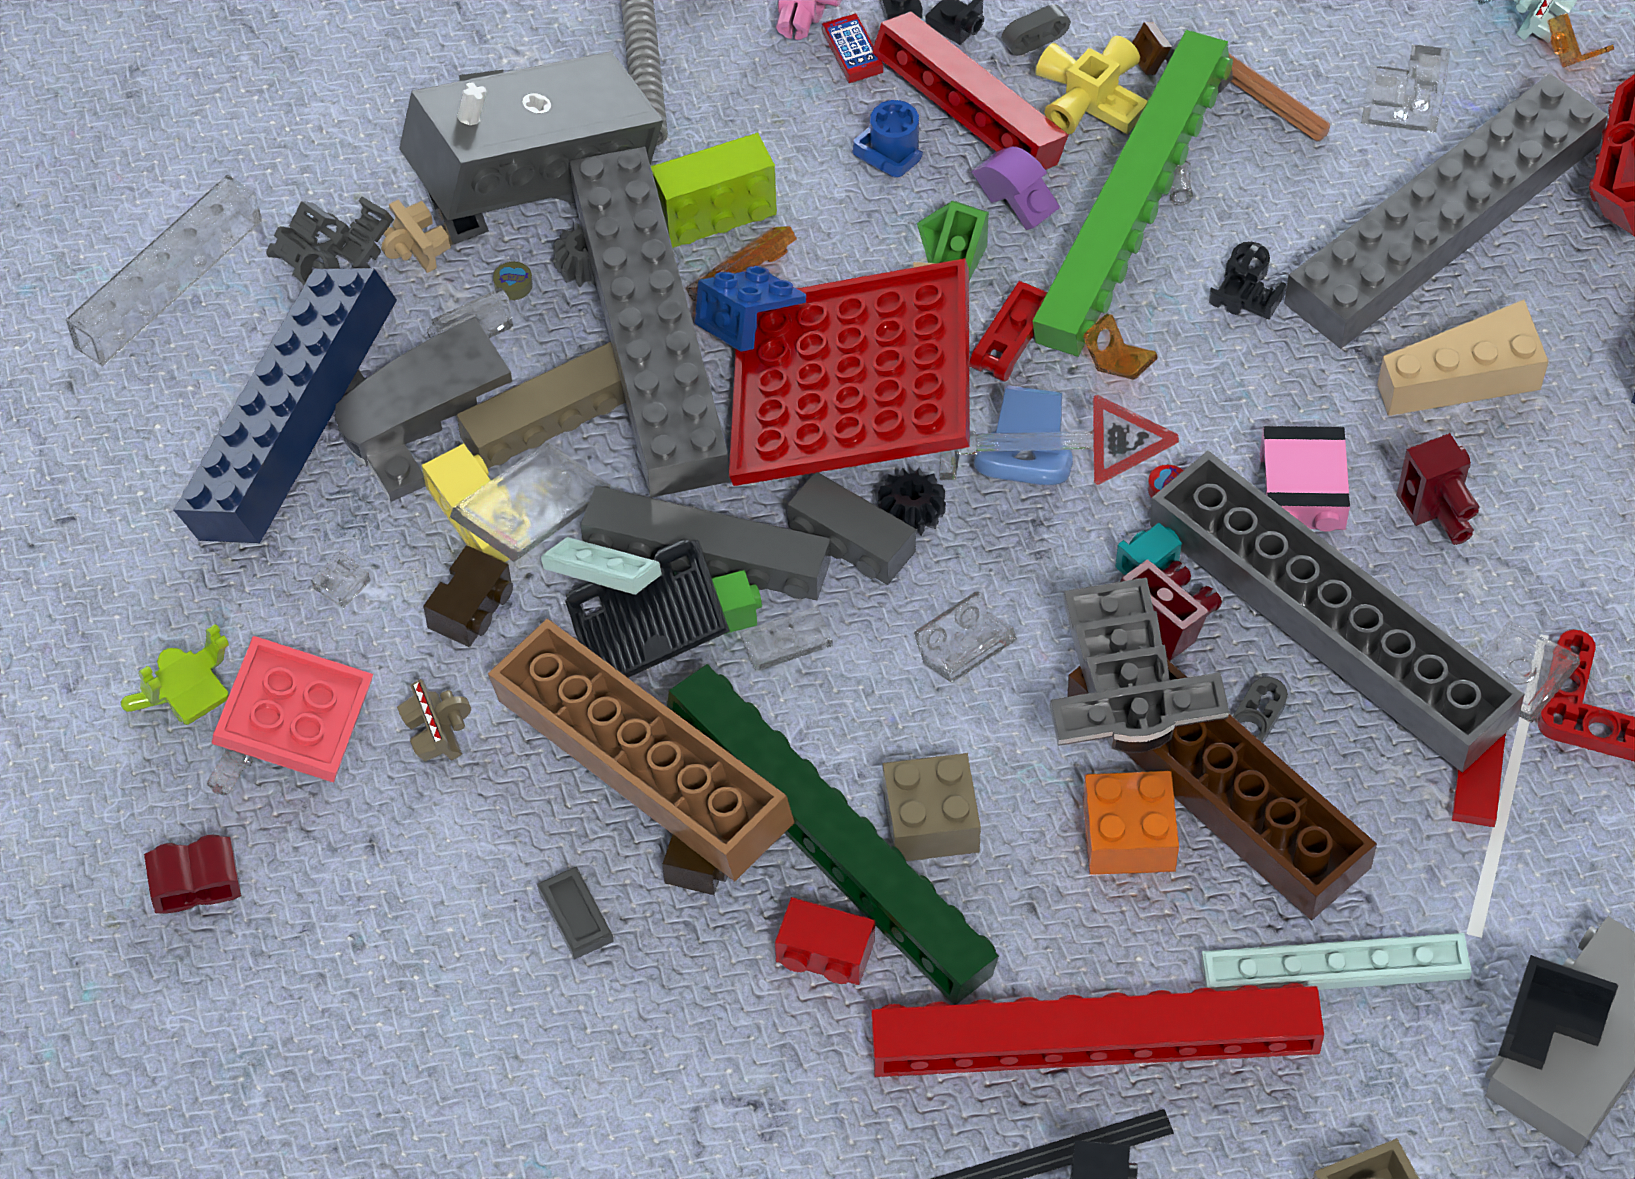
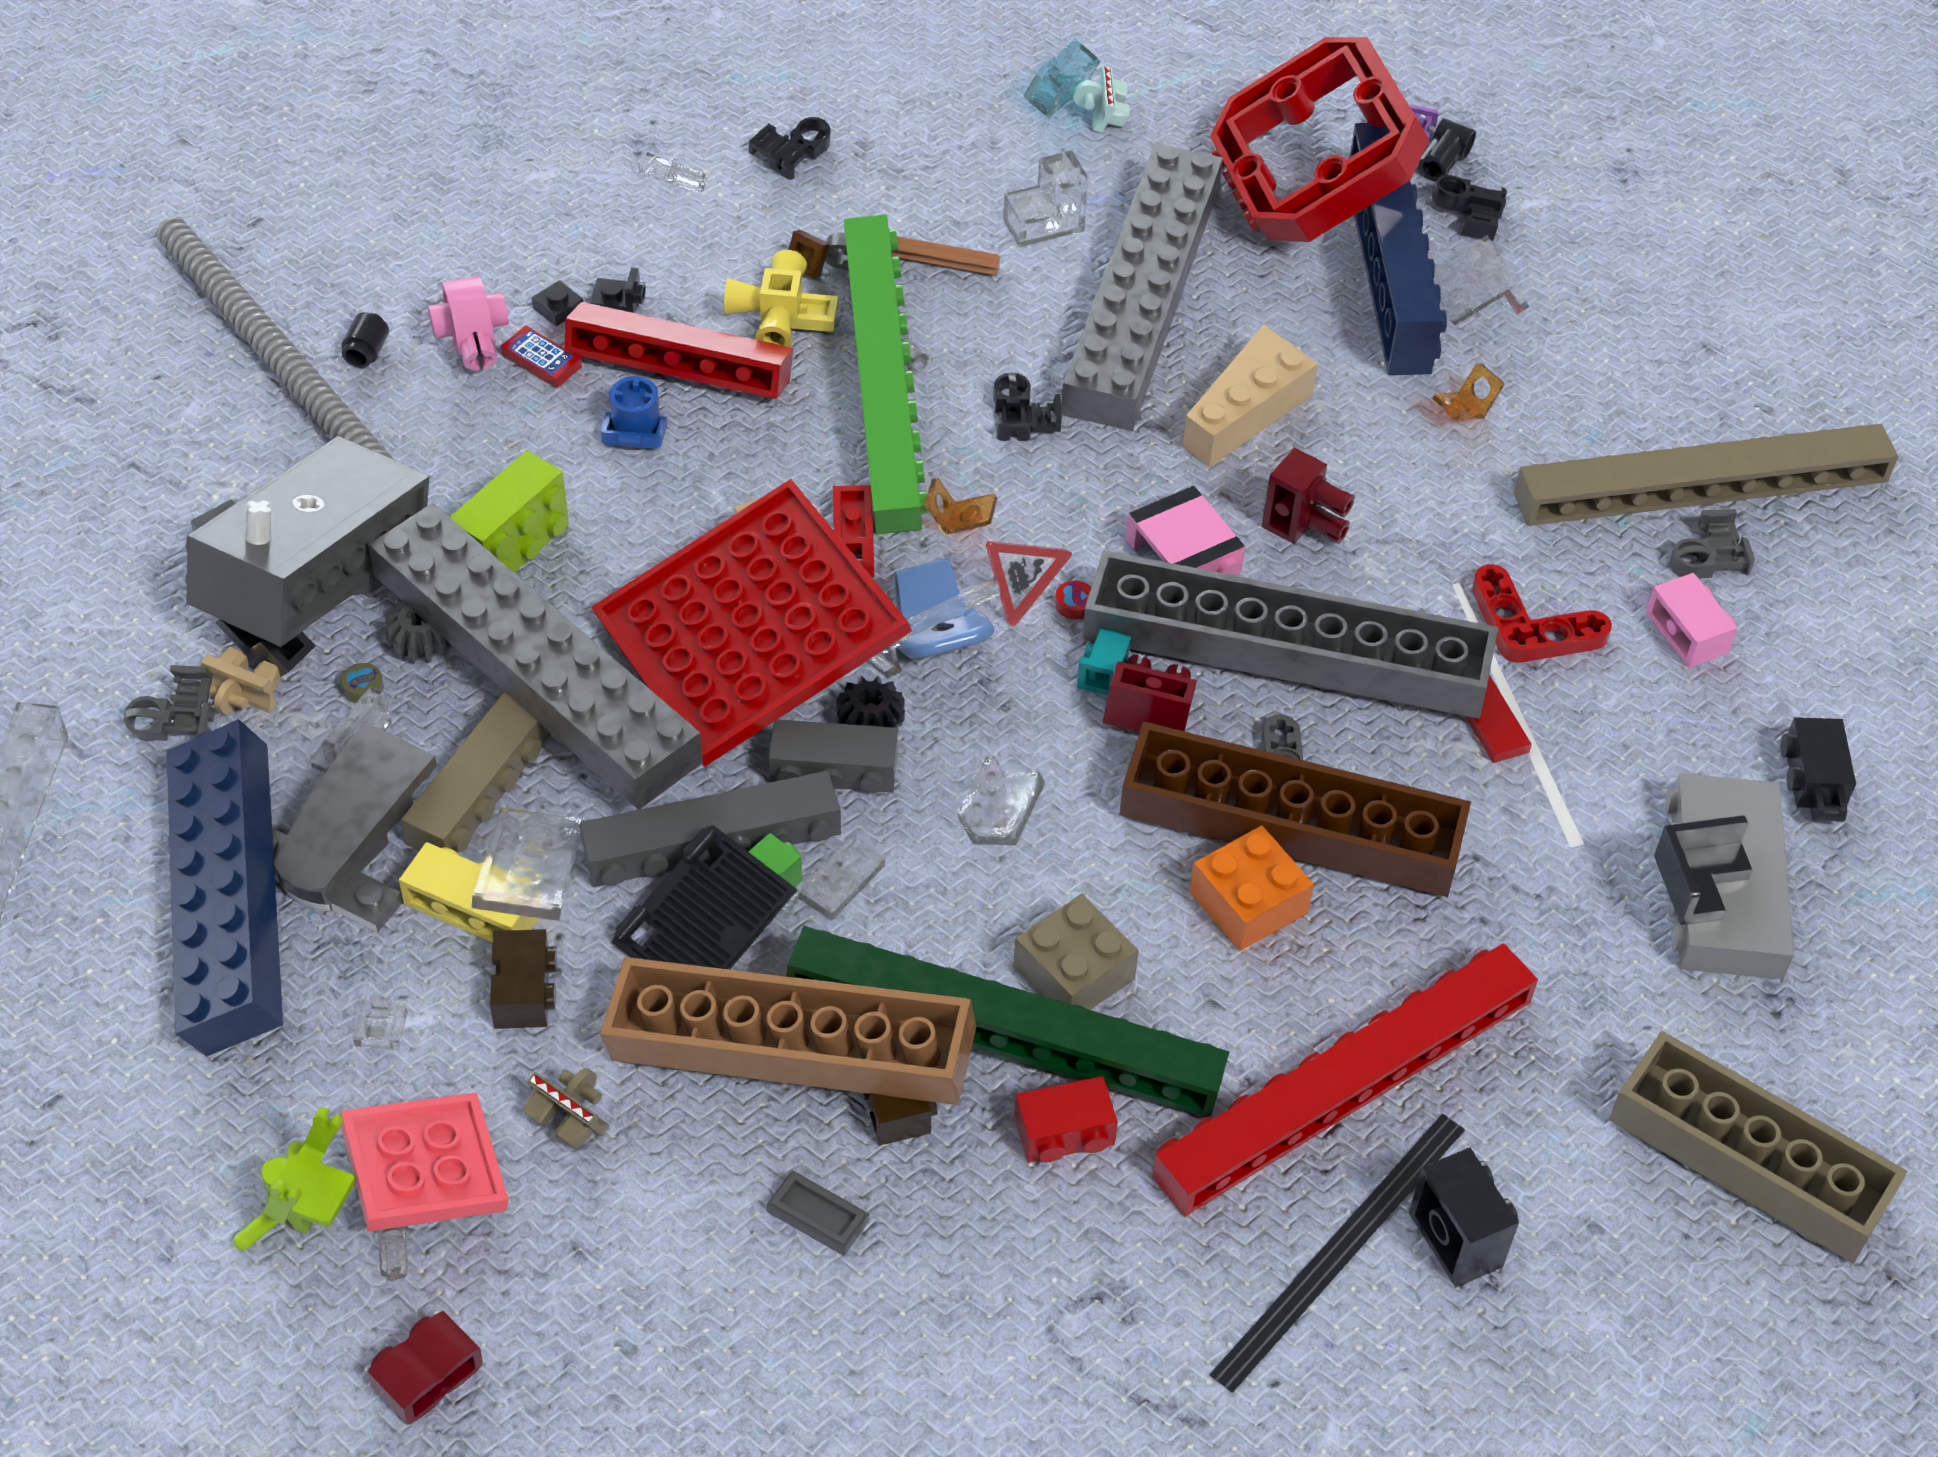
camera: 35 degrees left, 5 degrees down
dark grey piece [266,201,340,285] -> none
light aqua tile [541,537,662,595] -> none
clear orange plate [685,226,797,301] -> none
blue bracket [695,266,806,352] -> none
bright green slope [917,200,989,281] -> none
medium lavender brick [971,147,1060,230] -> none
dark grey beam [1001,4,1071,56] -> none
flat silver slope [1049,578,1230,753] -> none
light aqua tile [1201,933,1472,991] -> none
clear tile [1478,620,1580,723] -> none
clear orange bracket [1548,13,1615,68] -> none

